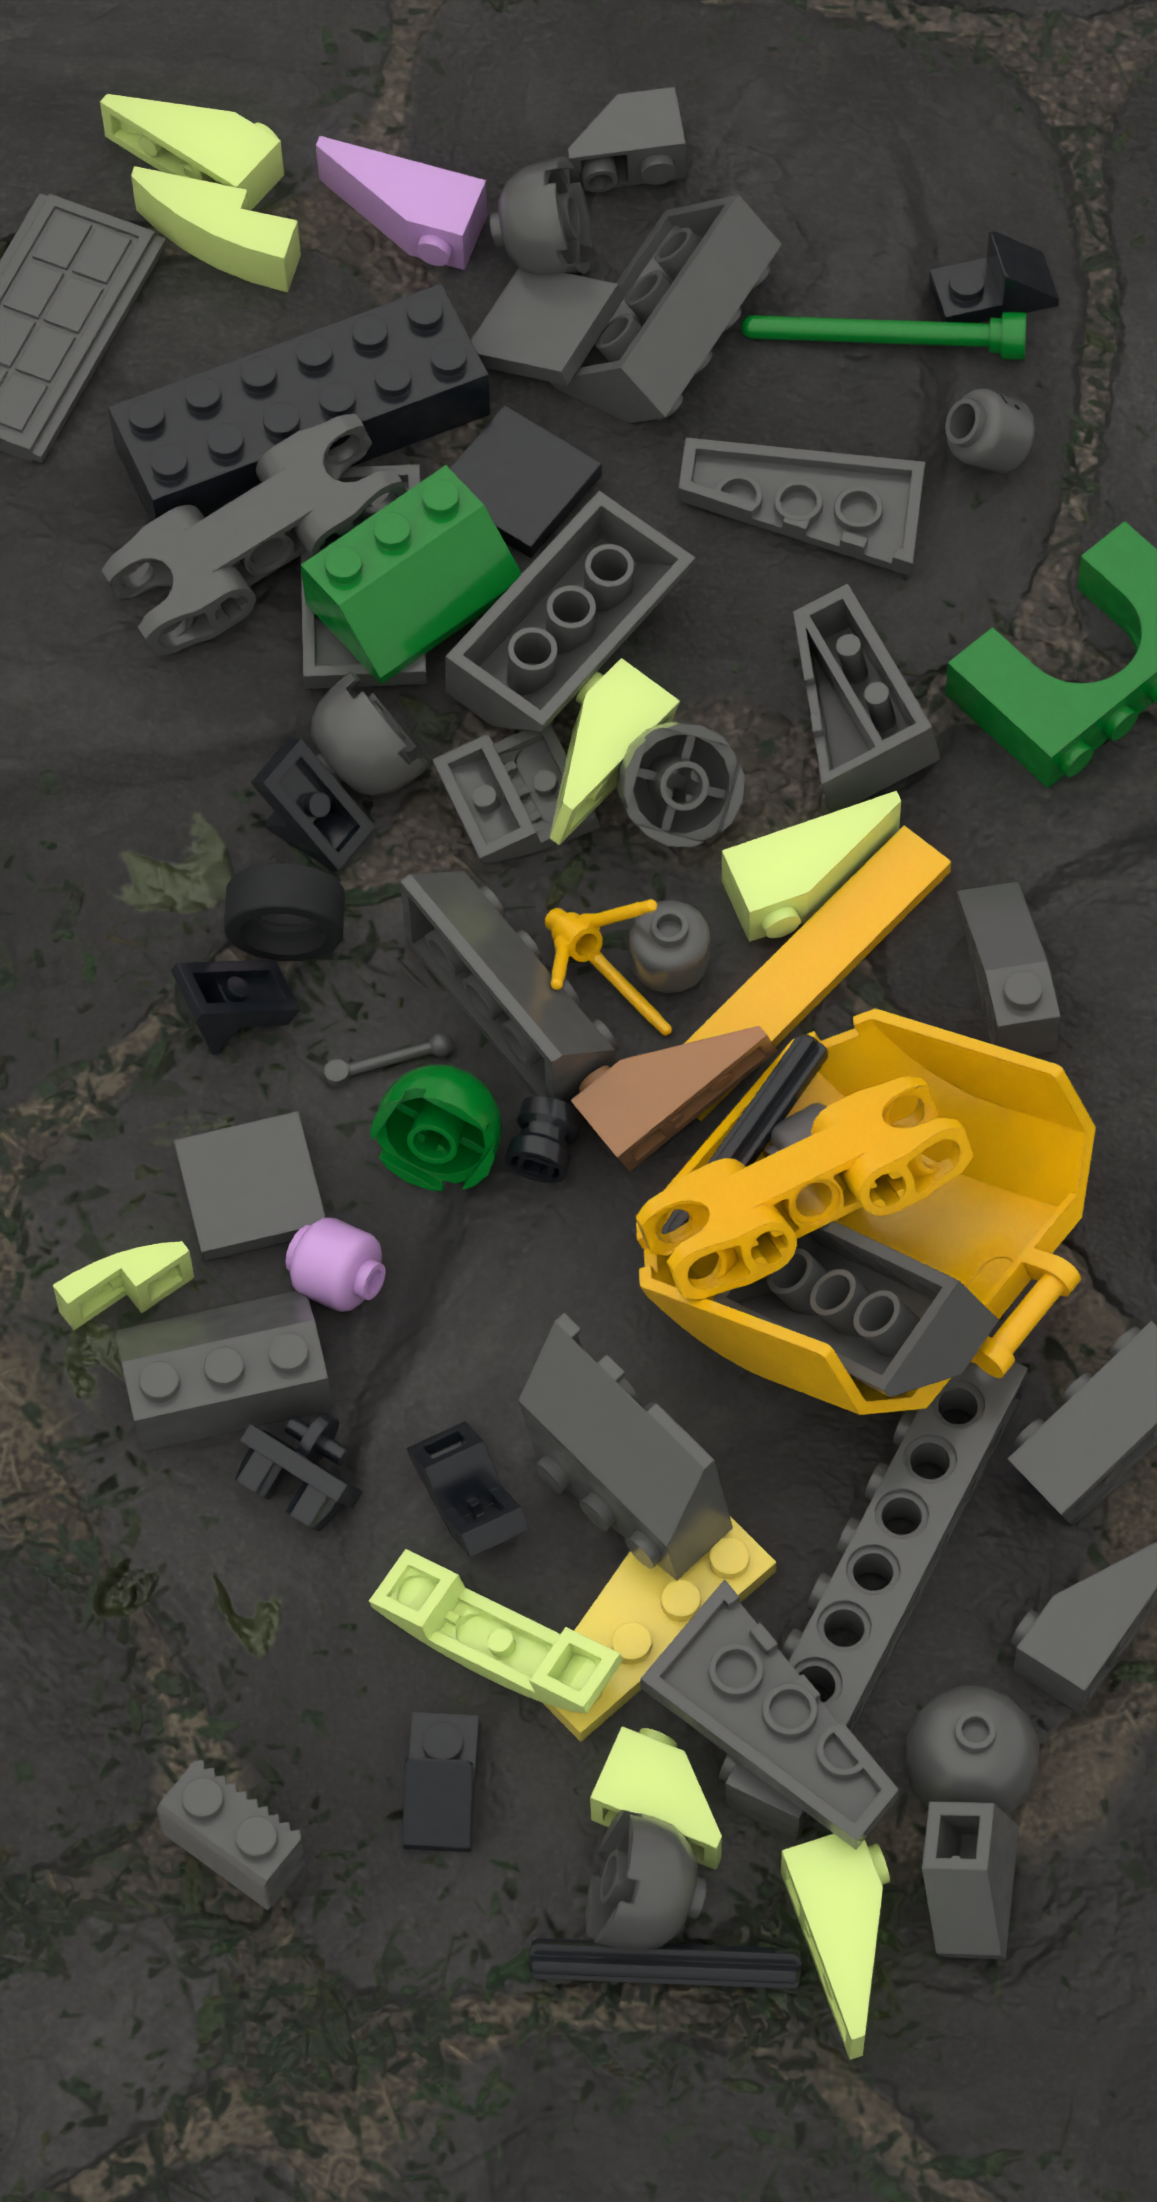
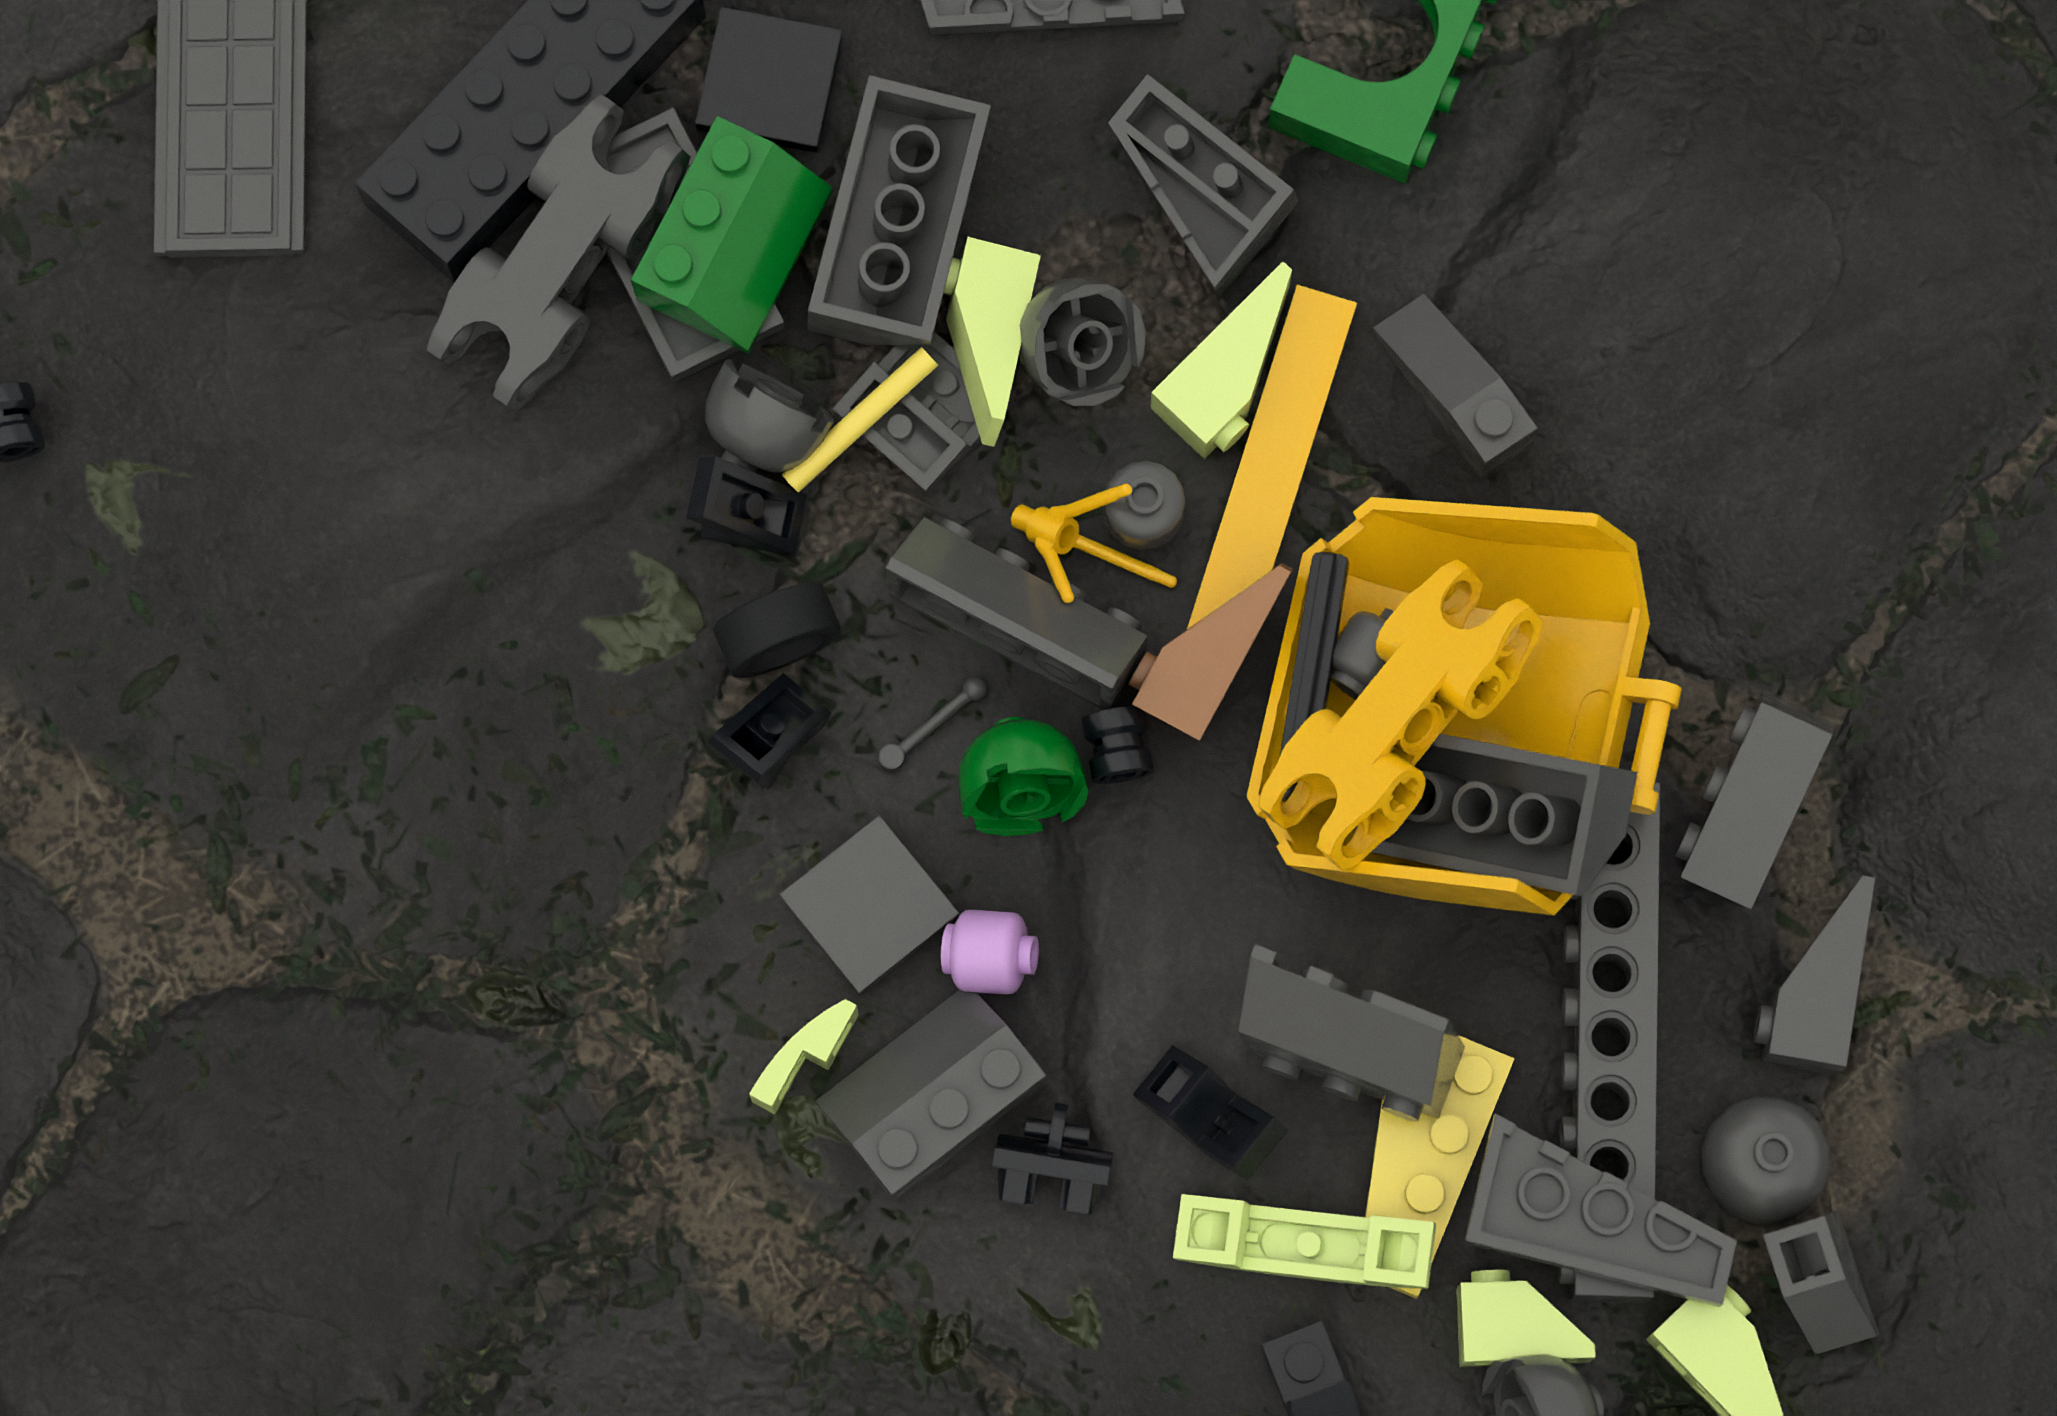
camera: 25 degrees left, 15 degrees up
none -> light yellow bar [781,347,938,493]

